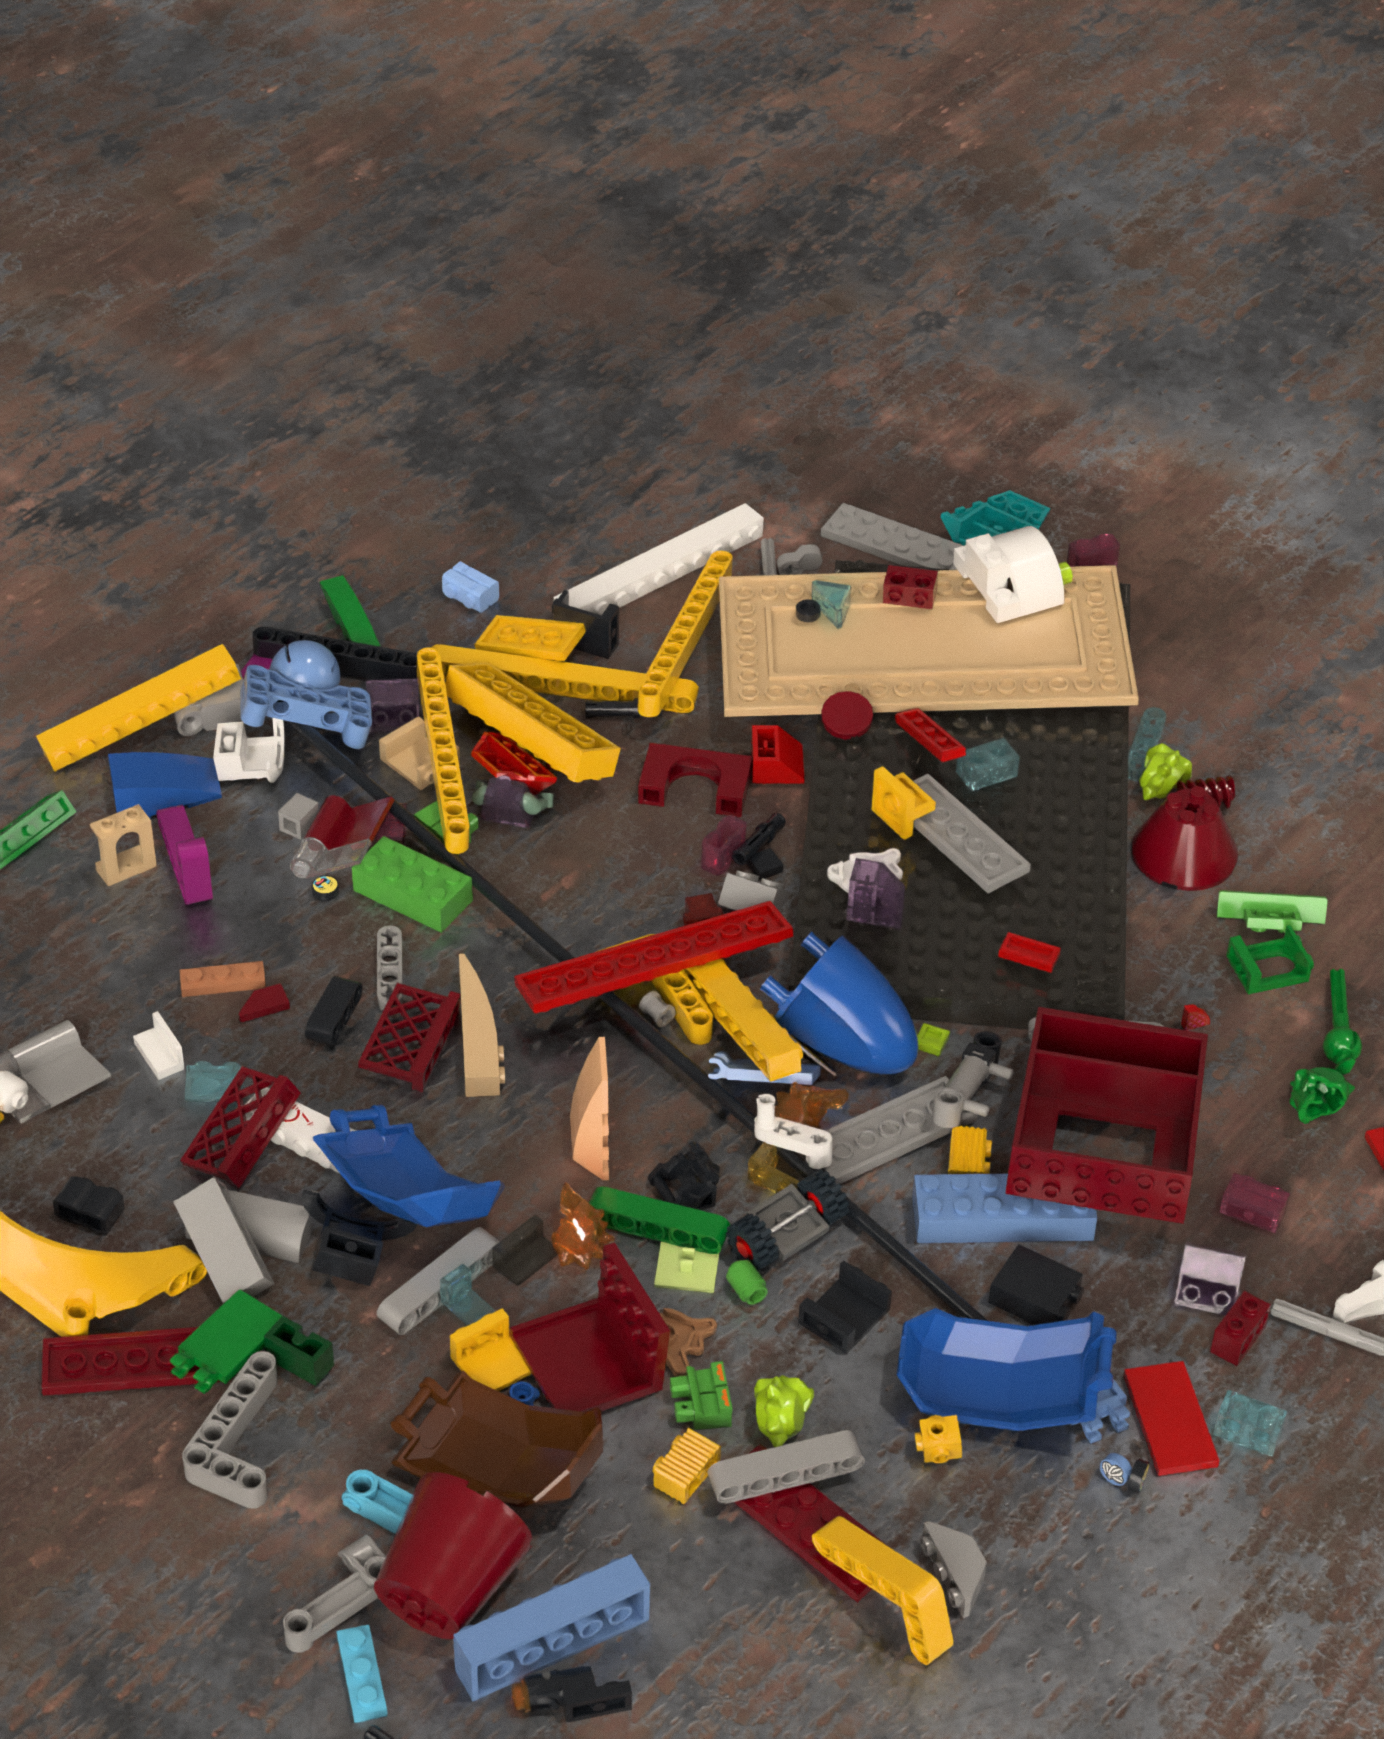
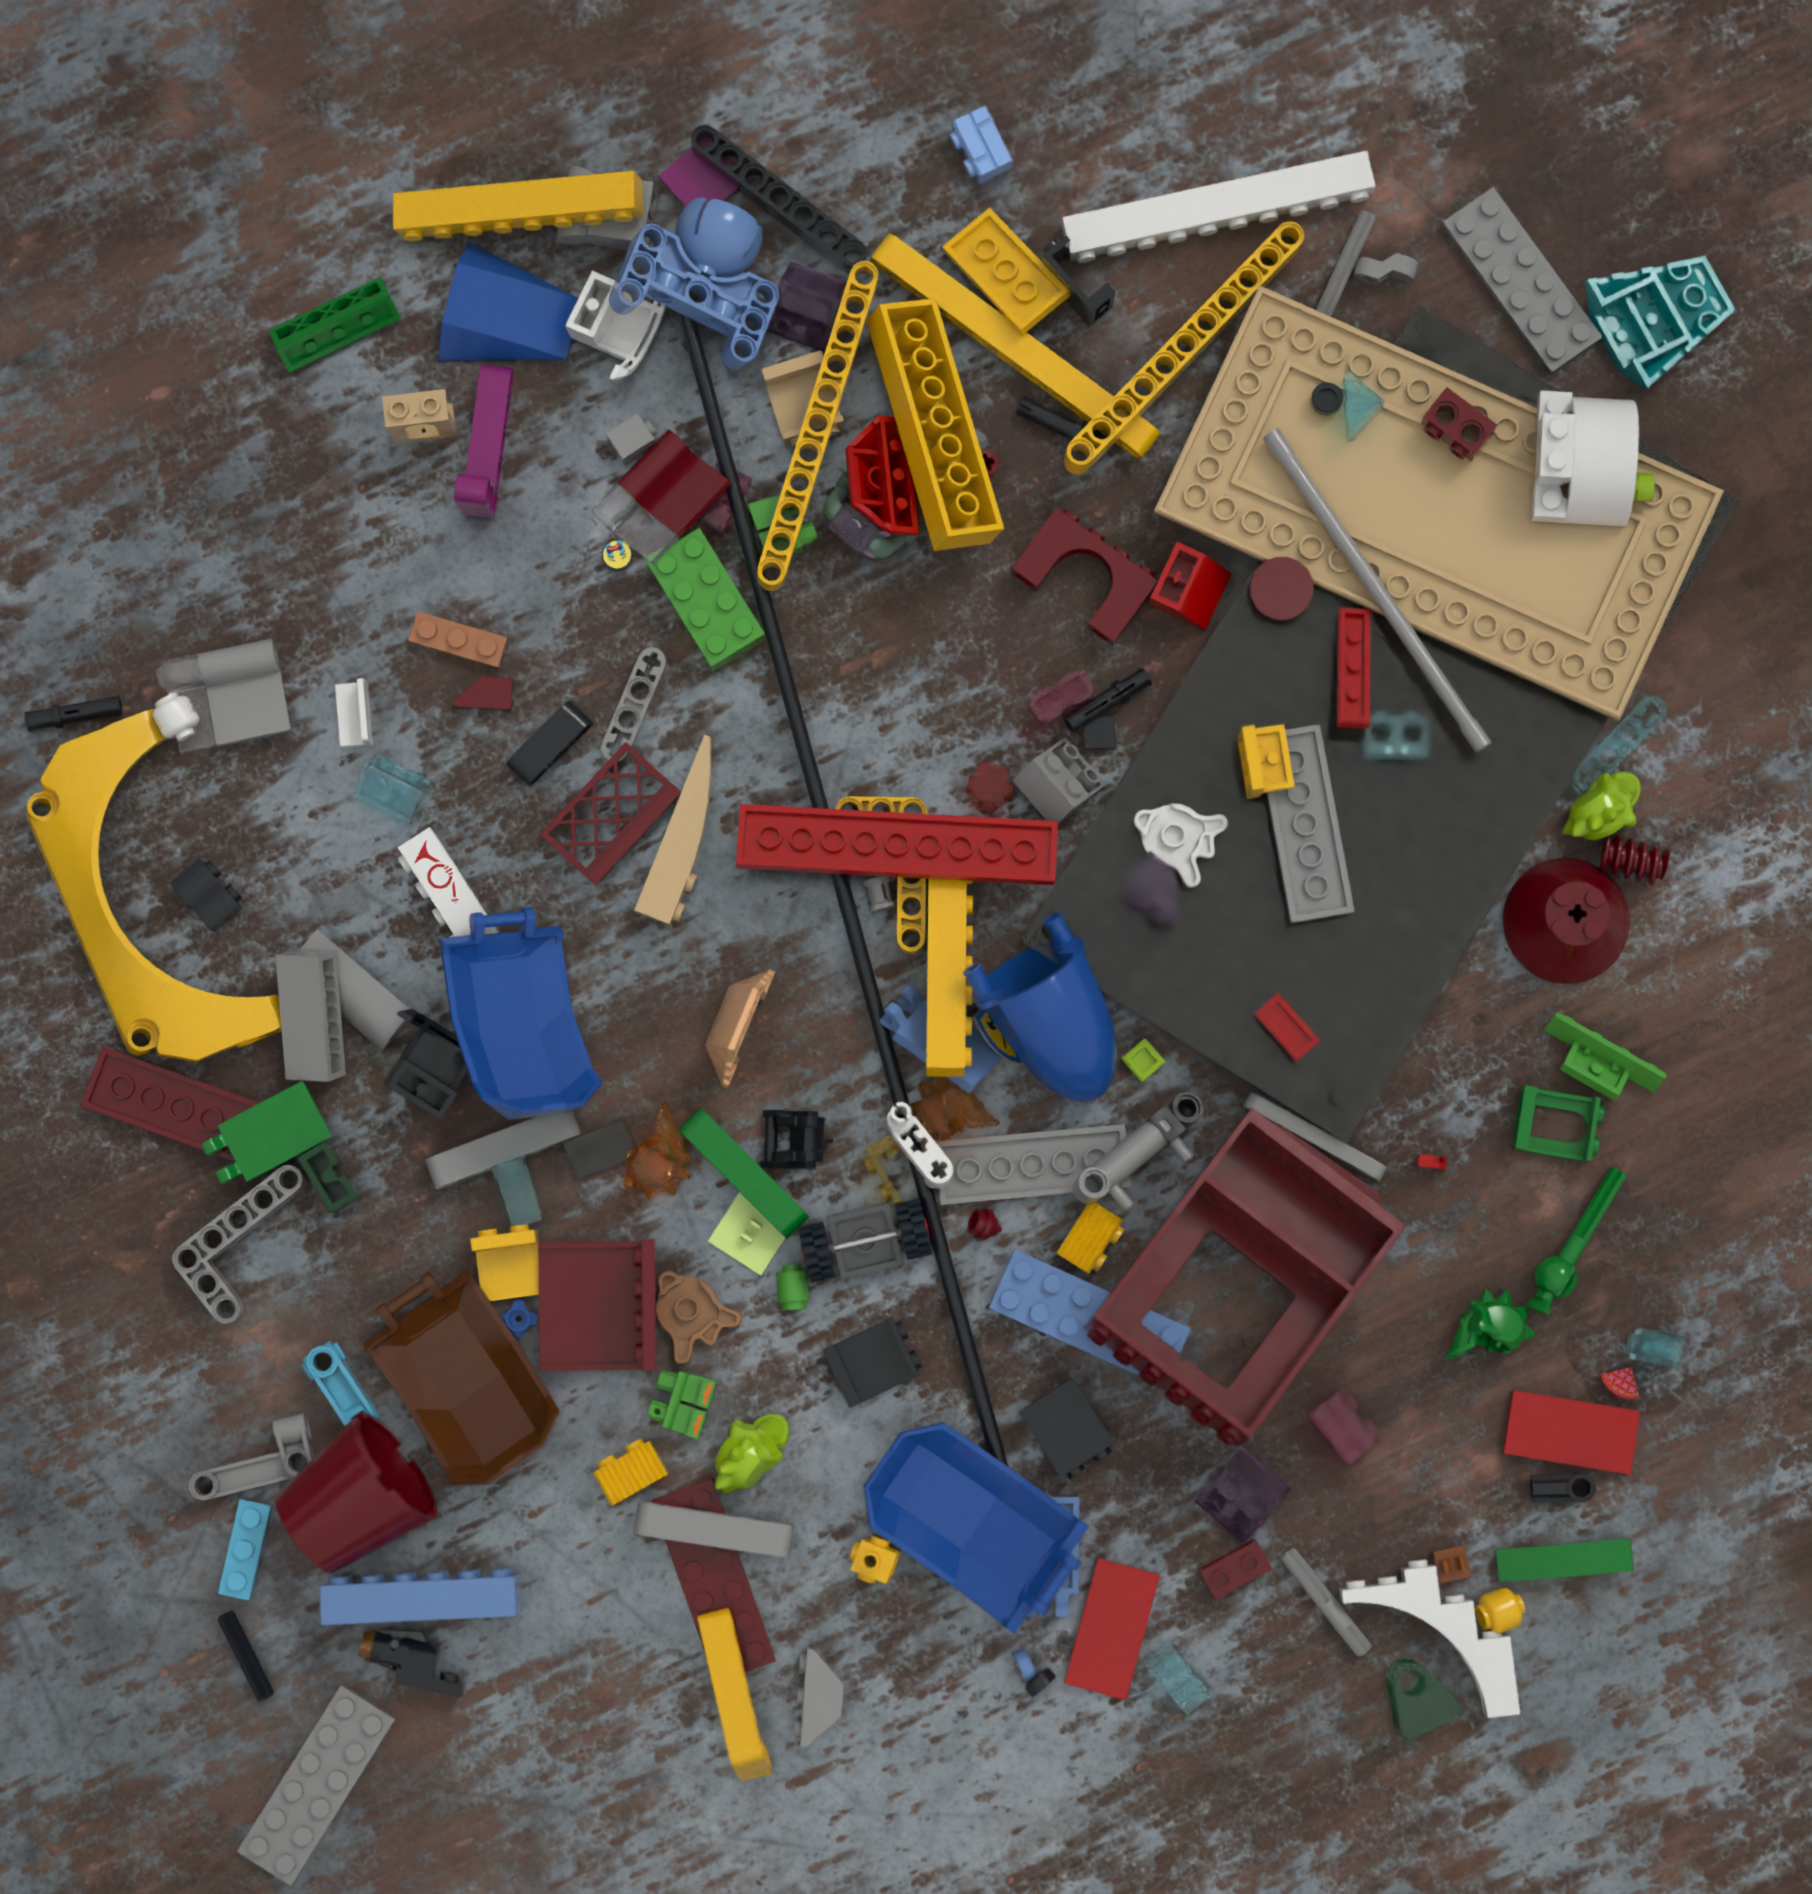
camera: 30 degrees right, 40 degrees up
dark red fence [180,1066,301,1189] -> none
green slope [320,575,380,647] -> none
clear pink brick [1067,534,1120,568] -> none
none -> dark red plate [967,1208,1002,1240]
none -> light grey piece [1263,428,1492,753]

